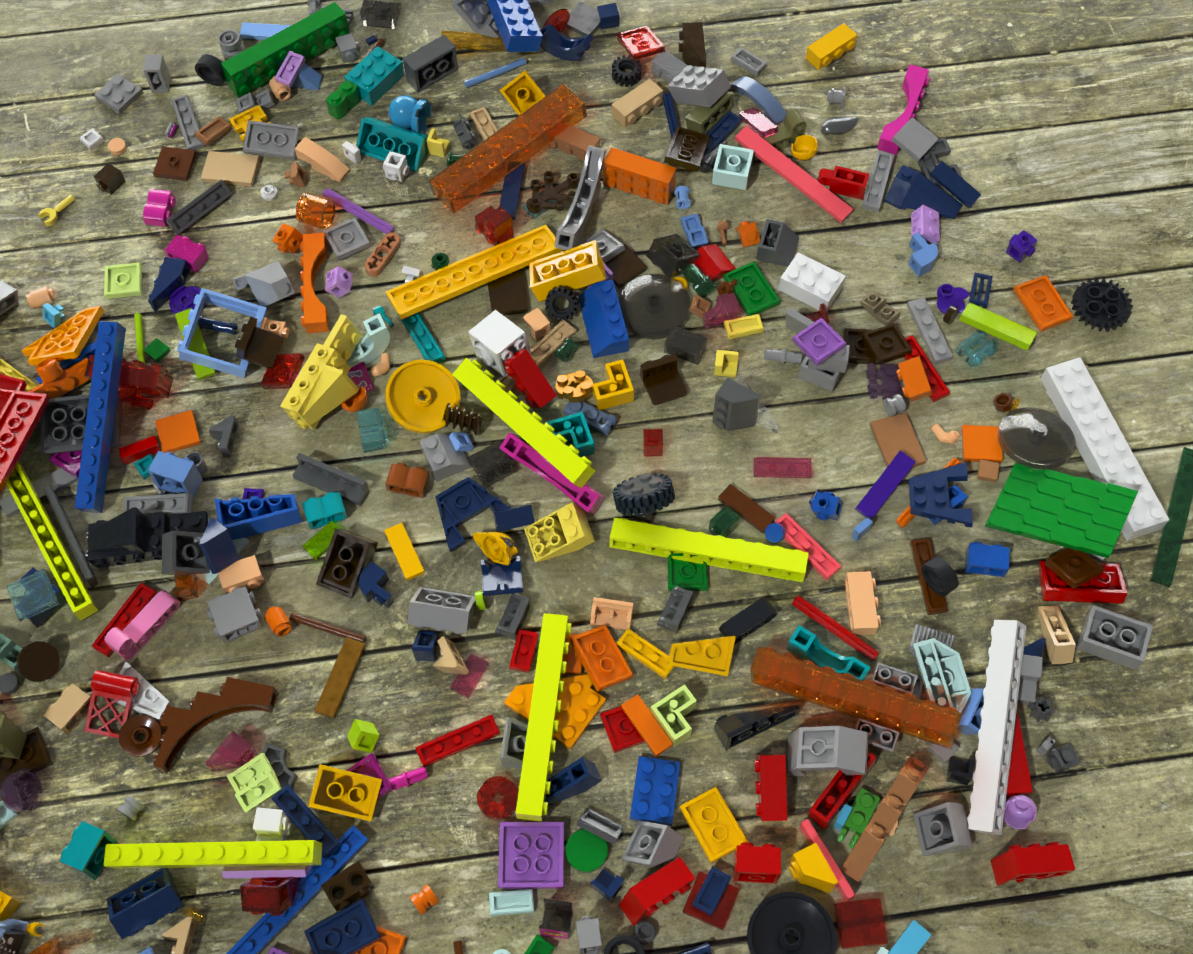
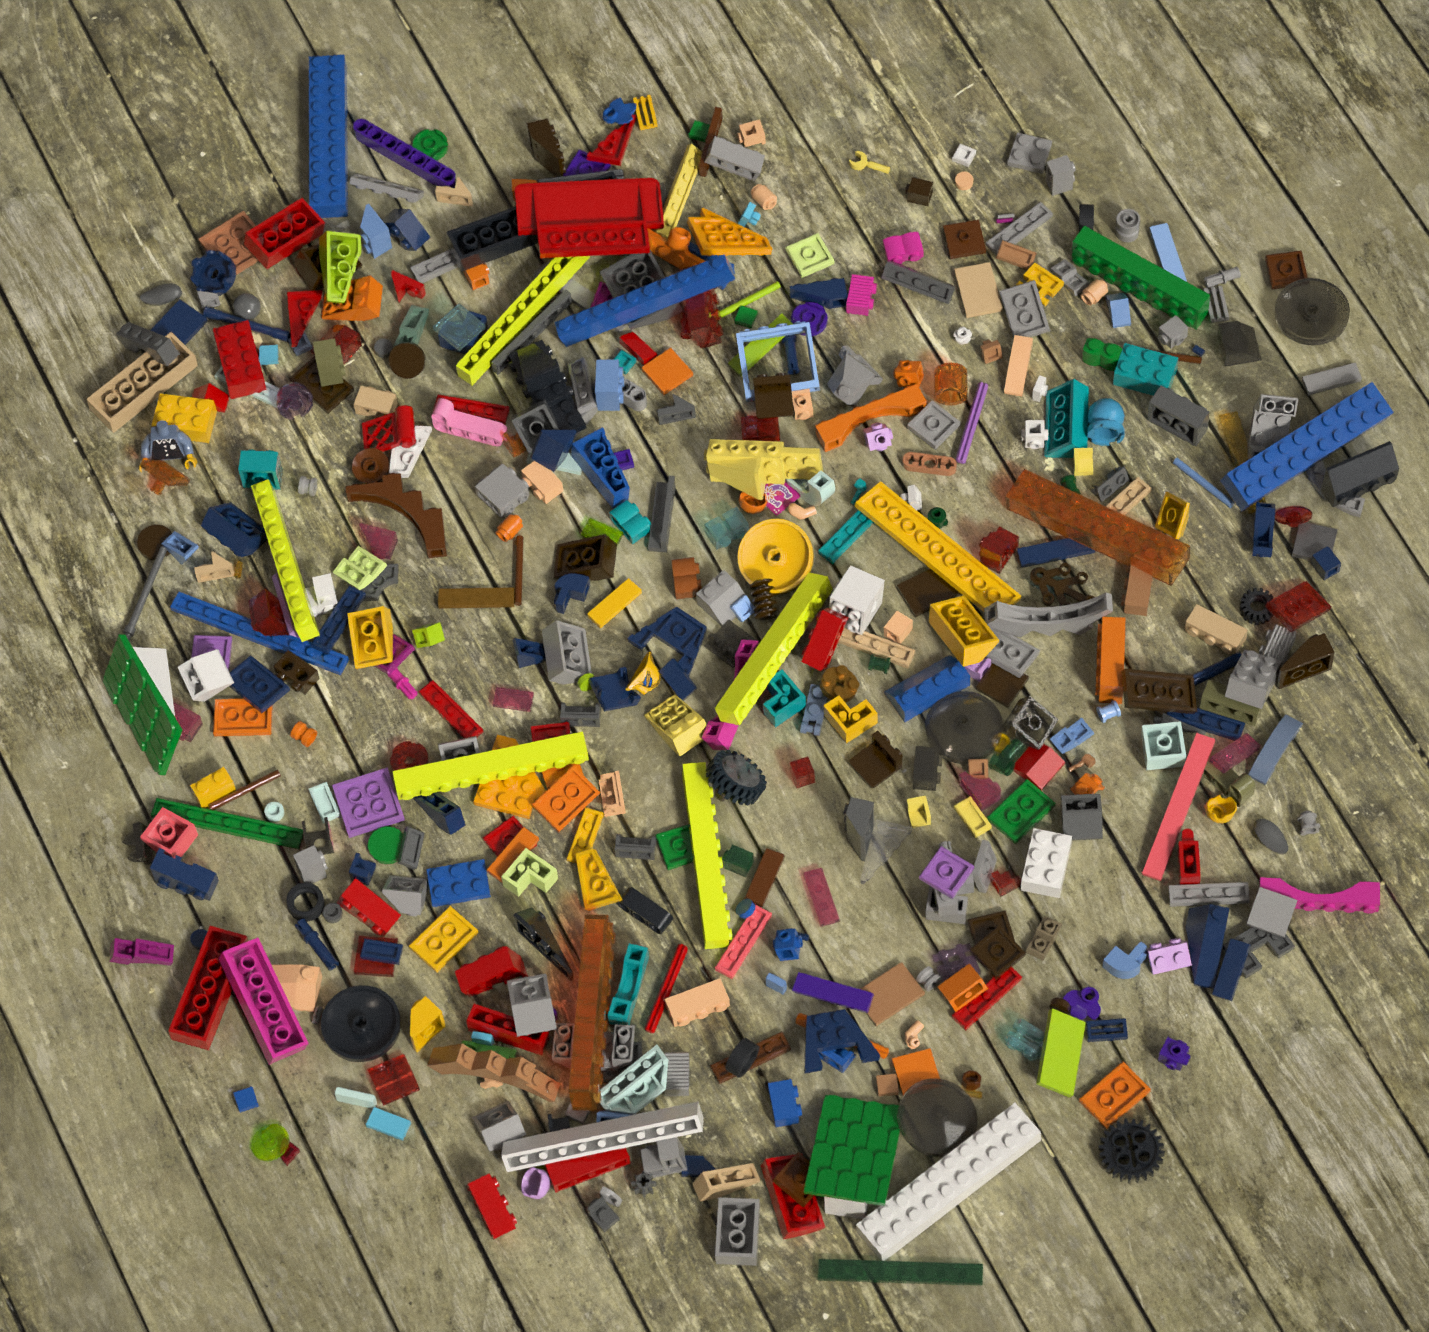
camera: 75 degrees right, 0 degrees up
lavender plate [274,51,306,88] -> none
tan slope [433,636,469,675] -> none
black tyre [545,285,578,321] -> none
reddish brown piece [718,279,738,299] -> none
light grey tile [731,47,767,77] -> none
red brick [733,842,781,884] -> none
coral tile [799,819,855,903] -> none
yellow brick [805,23,857,70] -> none
light grey plate [907,297,953,365] -> none

